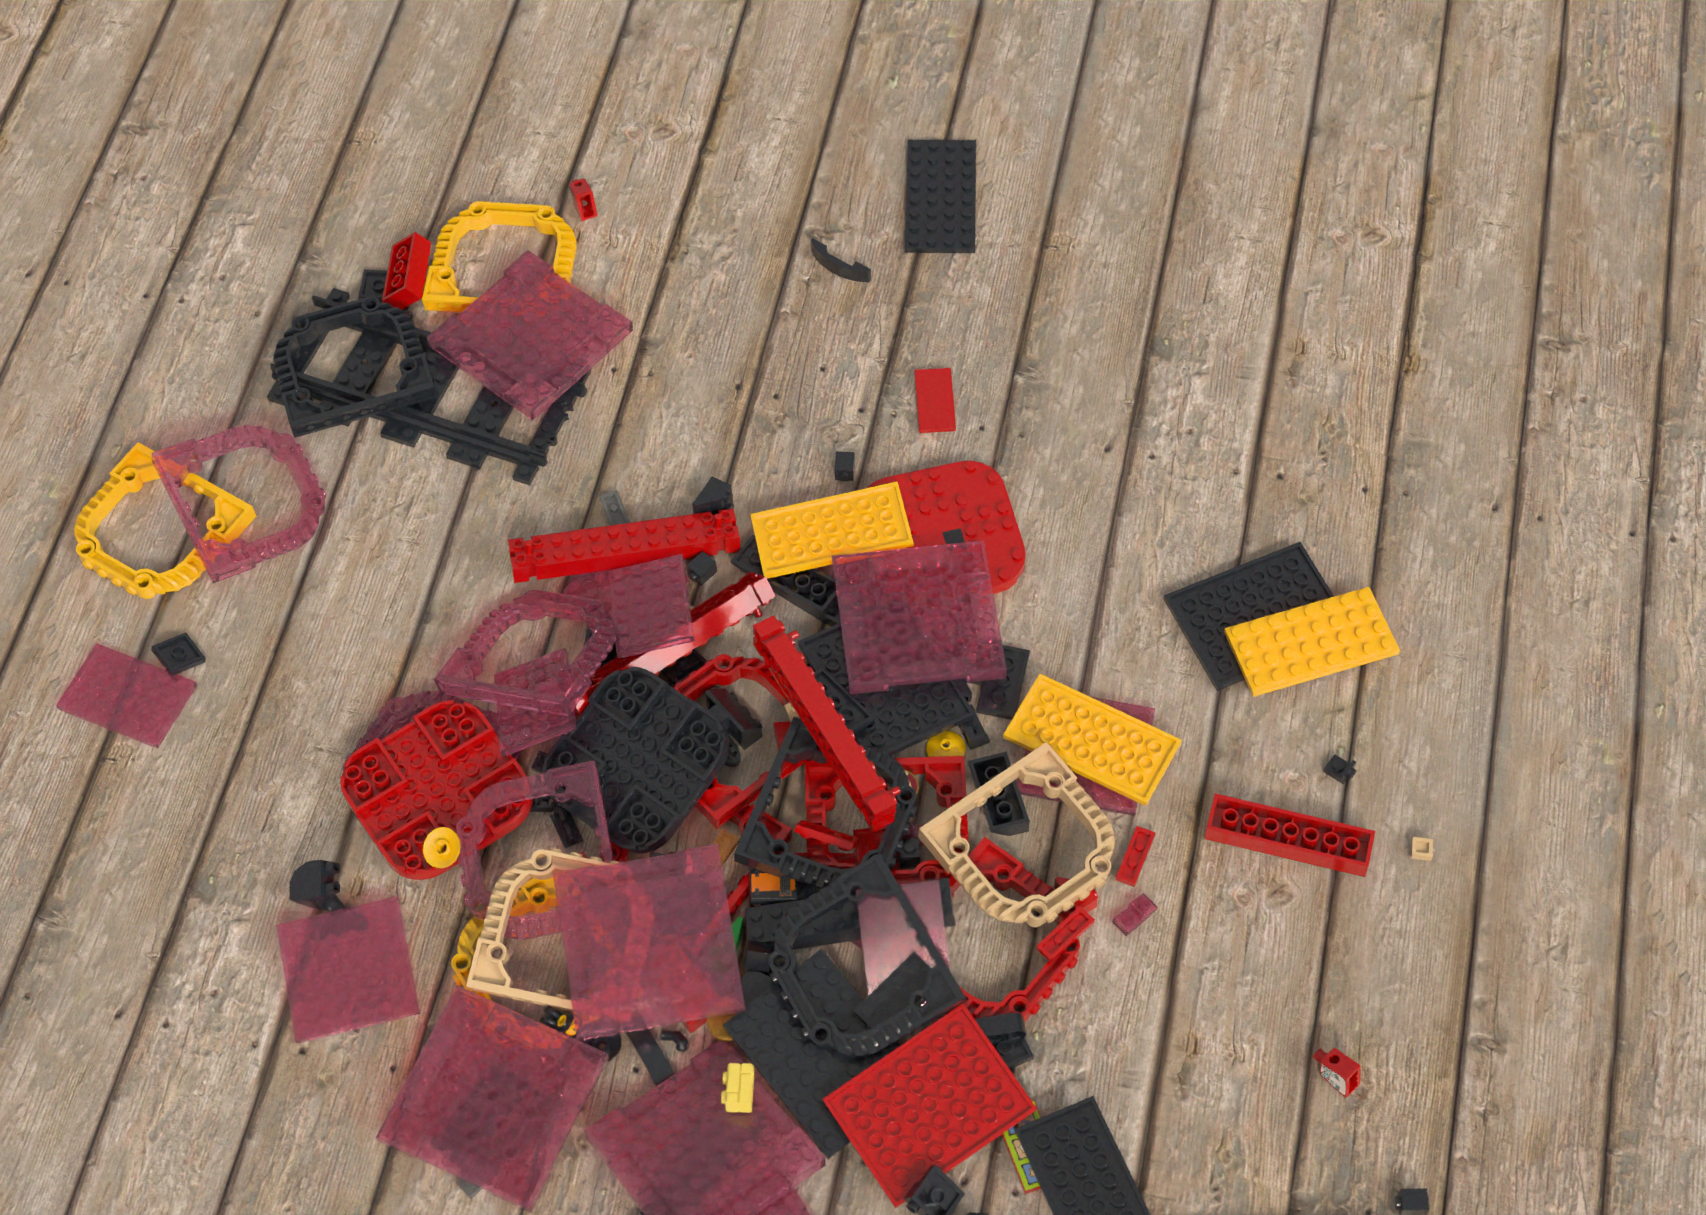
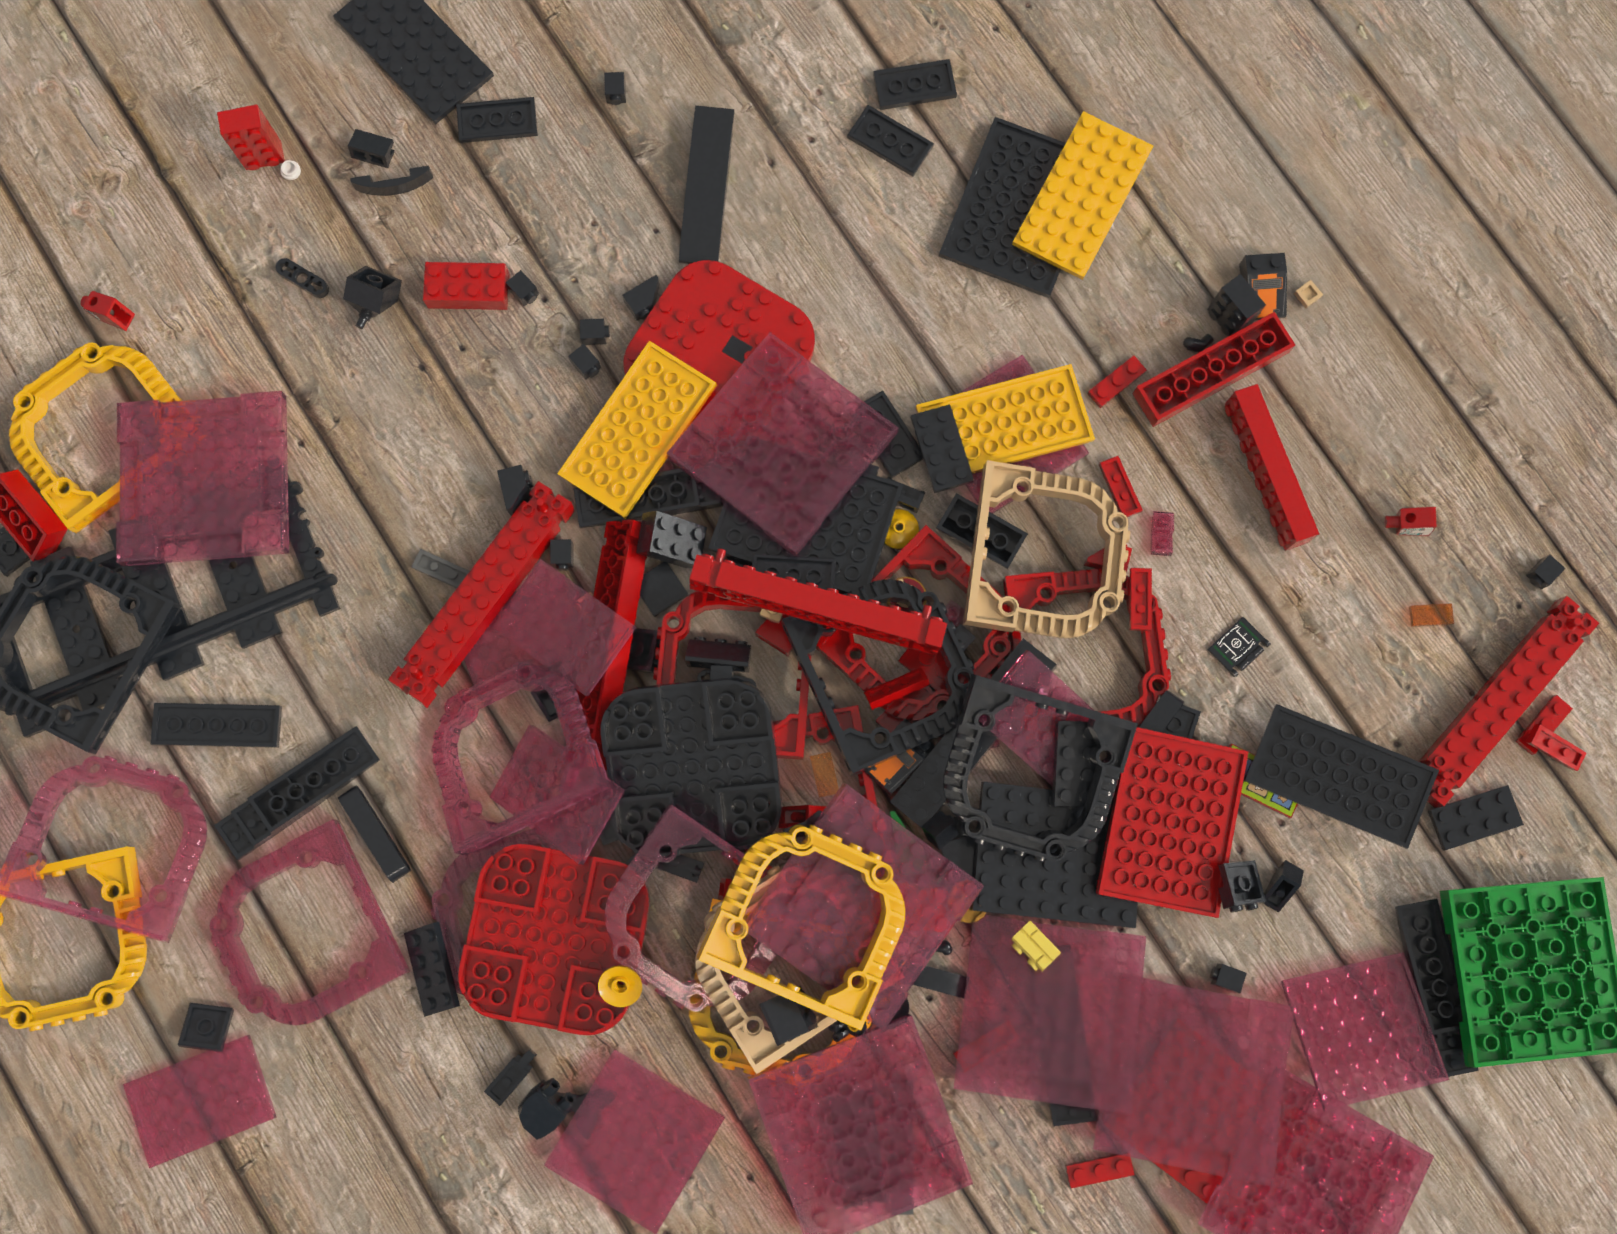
camera: 50 degrees left, 20 degrees up
red tile [915,368,956,433] -> none
black bracket [1323,754,1357,784] -> none
none -> black plate [150,703,282,748]
none -> clear pink arch [209,819,410,1025]
none -> black slope [214,726,380,861]
none -> red brick [217,104,285,170]
none -> black beam [275,258,329,298]
none -> white plate [280,160,301,180]
none -> black beam [338,785,411,883]
none -> black piece [343,266,402,329]
none -> black hinge [348,129,395,168]
none -> black plate [404,922,460,1017]
none -> red brick [423,262,509,310]
none -> black tile [456,97,538,143]
none -> black hinge [484,1049,537,1106]
none -> black brick [506,270,539,306]
none -> black brick [580,318,610,345]
none -> black brick [604,72,626,105]
none -> black slope [622,275,660,321]
none -> black brick [636,511,707,569]
none -> black tile [640,562,689,617]
none -> black slope [679,105,735,264]
none -> yellow arch [696,825,905,1030]
none -> black slope [759,986,818,1046]
none -> black tile [847,105,934,177]
none -> black plate [873,59,957,110]
none -> black plate [910,404,974,493]
none -> red plate [1087,355,1147,408]
none -> black arm [1183,334,1214,352]
none -> black brick [1207,274,1266,336]
none -> black piece [1207,617,1271,677]
none -> red brick [1225,384,1319,551]
none -> black slope [1239,253,1287,320]
none -> clear orange tile [1409,603,1454,627]

